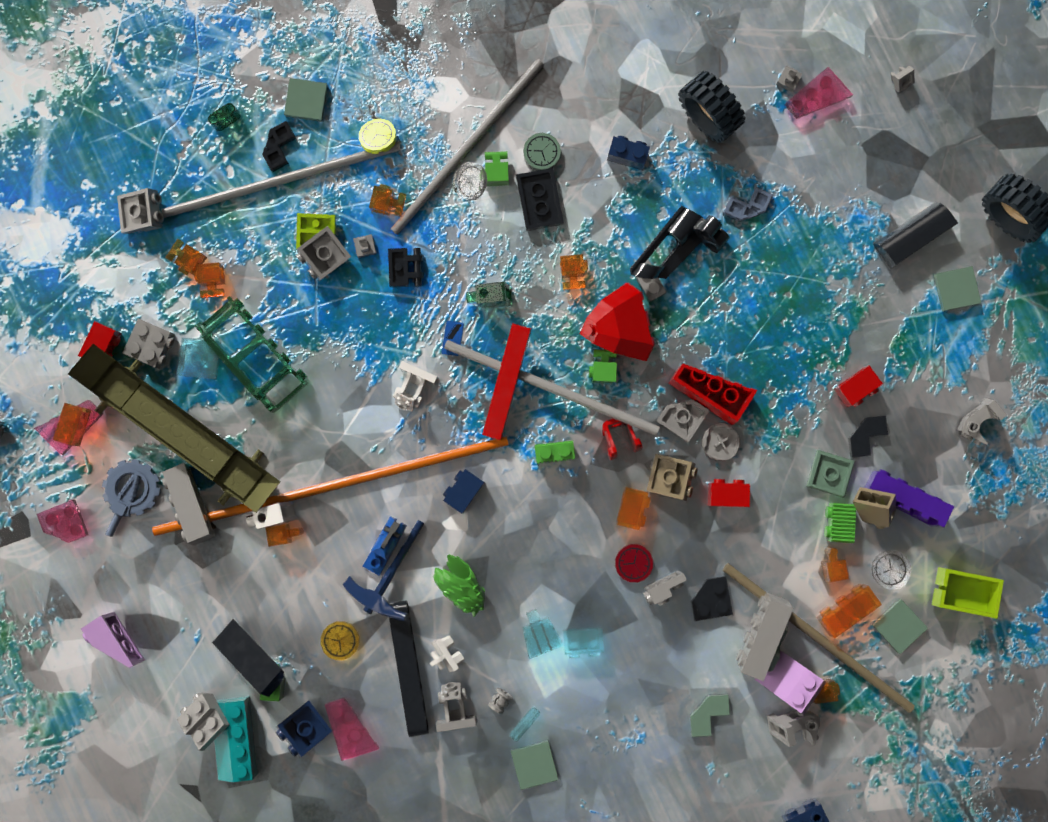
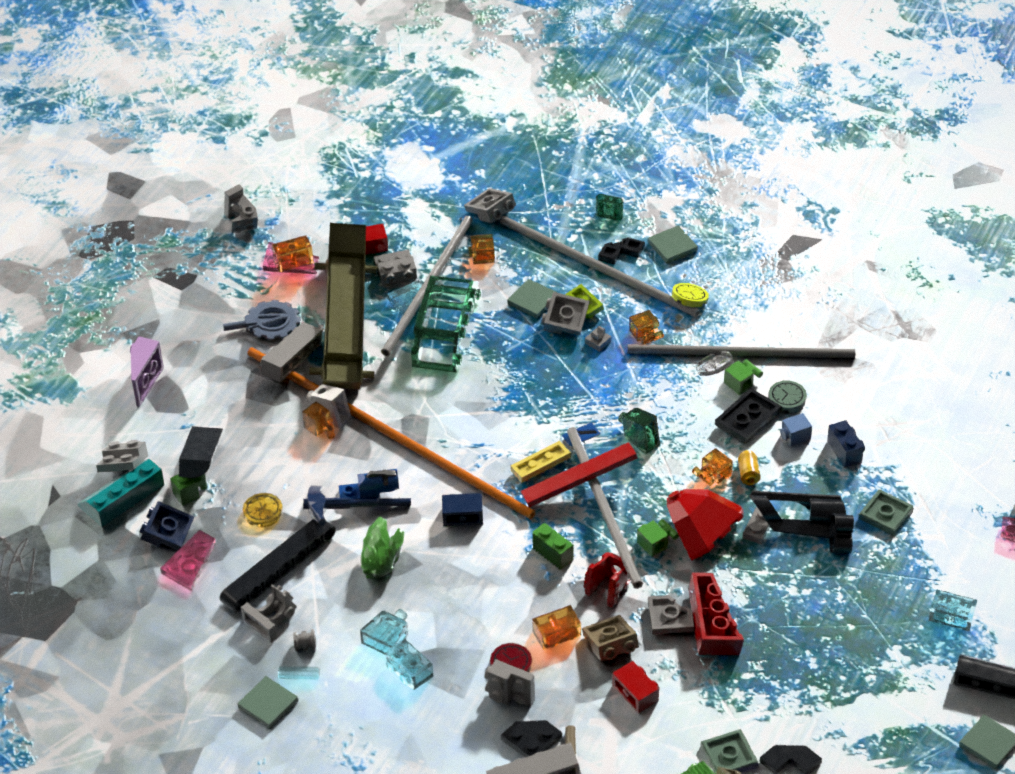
camera: 55 degrees right, 40 degrees down
clear pink plate [36,500,89,543] -> none
clear orange brick [194,262,225,298] -> none
black plate [388,248,424,288] -> none
white tile [393,361,438,412] -> none
white hips [430,636,465,672] -> none
black wheel [678,71,746,143] -> none
light grey tile [702,423,740,461] -> none
sand blue tile [723,187,773,222] -> none
red brick [834,365,883,408] -> none
none -> light grey piece [381,216,473,356]
none -> sand green tile [507,279,558,319]
none -> light yellow plate [511,441,571,483]
none -> yellow head [738,450,761,485]
none -> medium blue brick [780,413,812,446]
none -> sand green tile [858,489,914,536]
none -> clear light blue brick [928,589,978,632]

